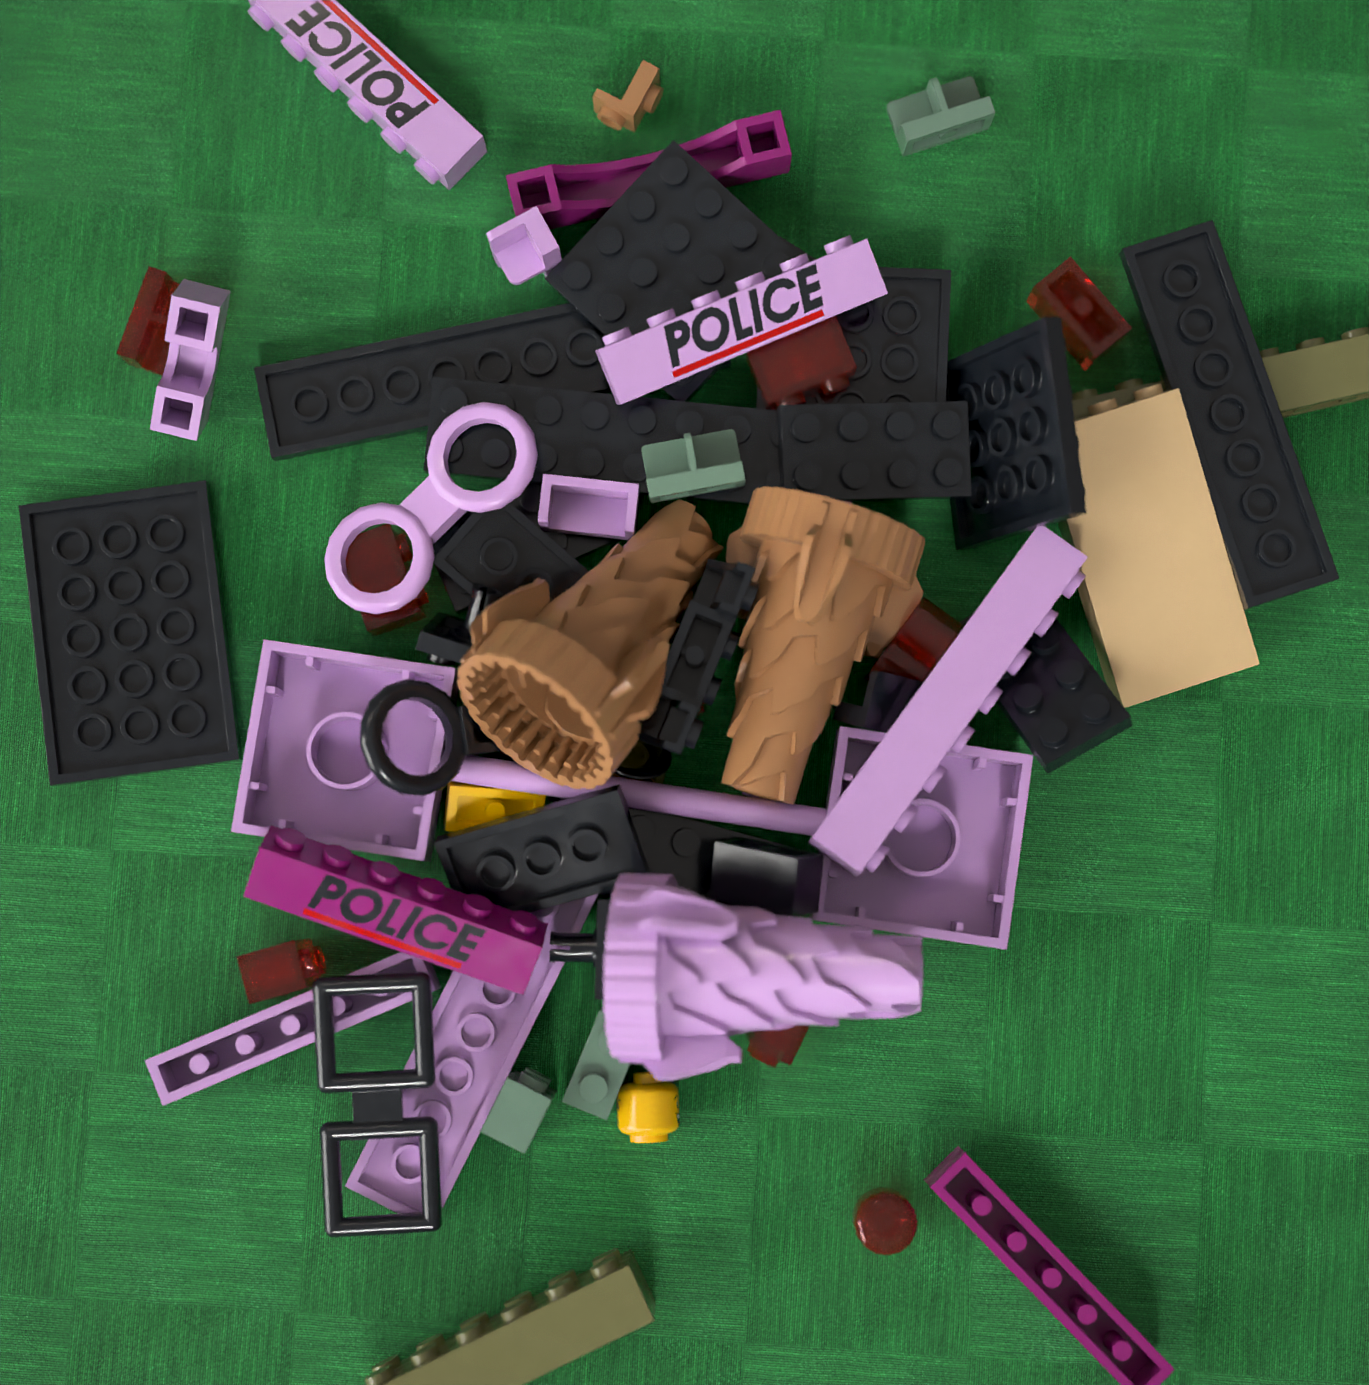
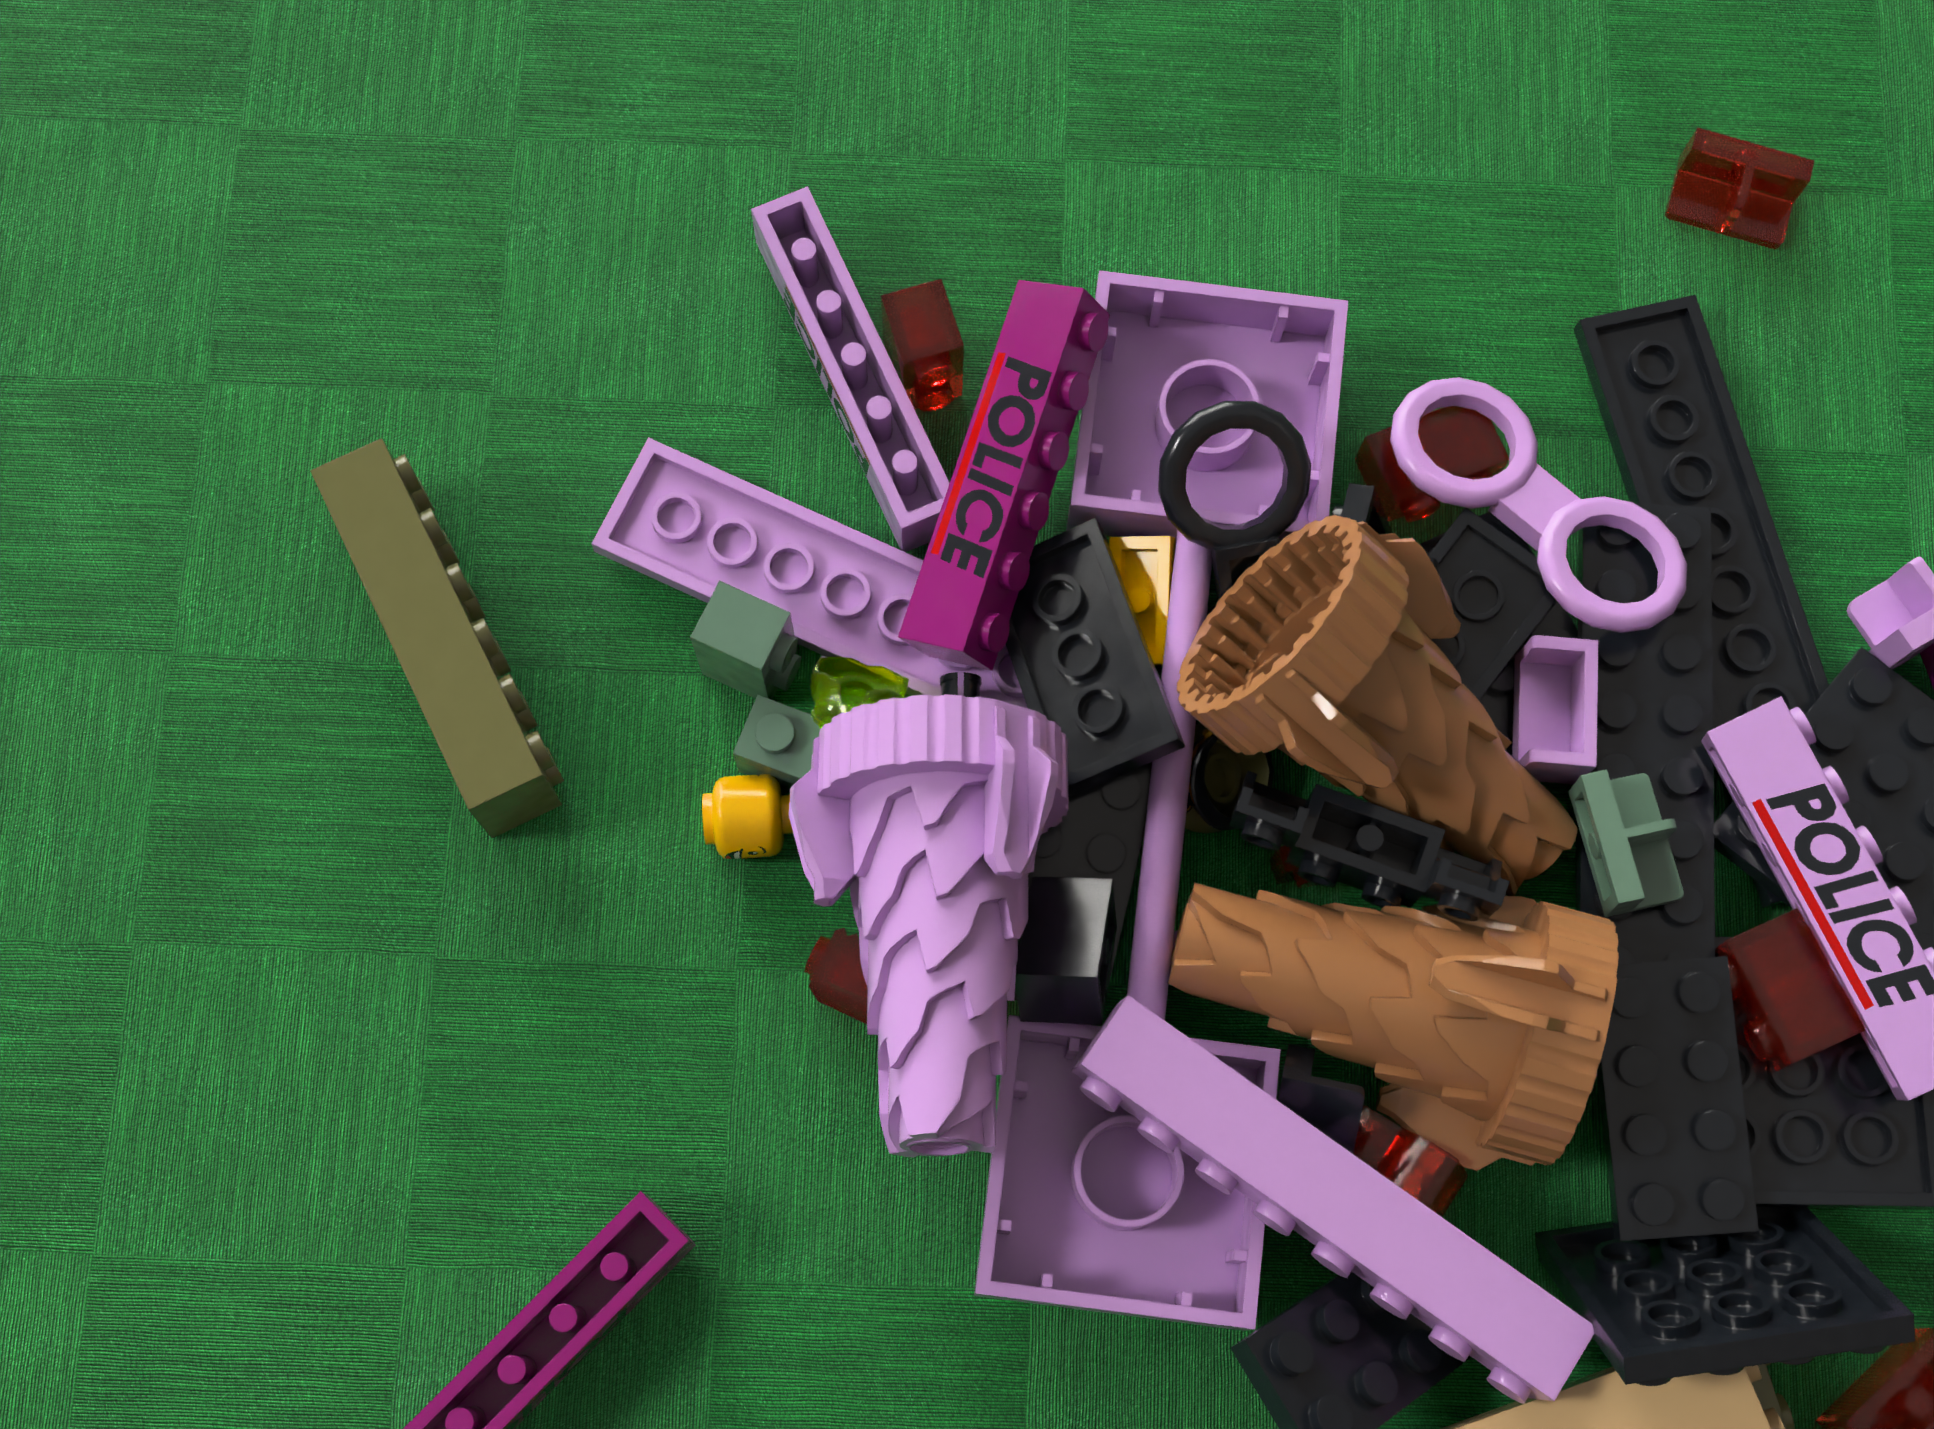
camera: 85 degrees right, 10 degrees down
black plate [19,480,243,786] -> none
lavender arch [150,279,231,441] -> none
black bar [312,972,442,1238] -> none
clear red head [852,1187,918,1256] -> none
none -> clear neon green hair [810,656,909,729]

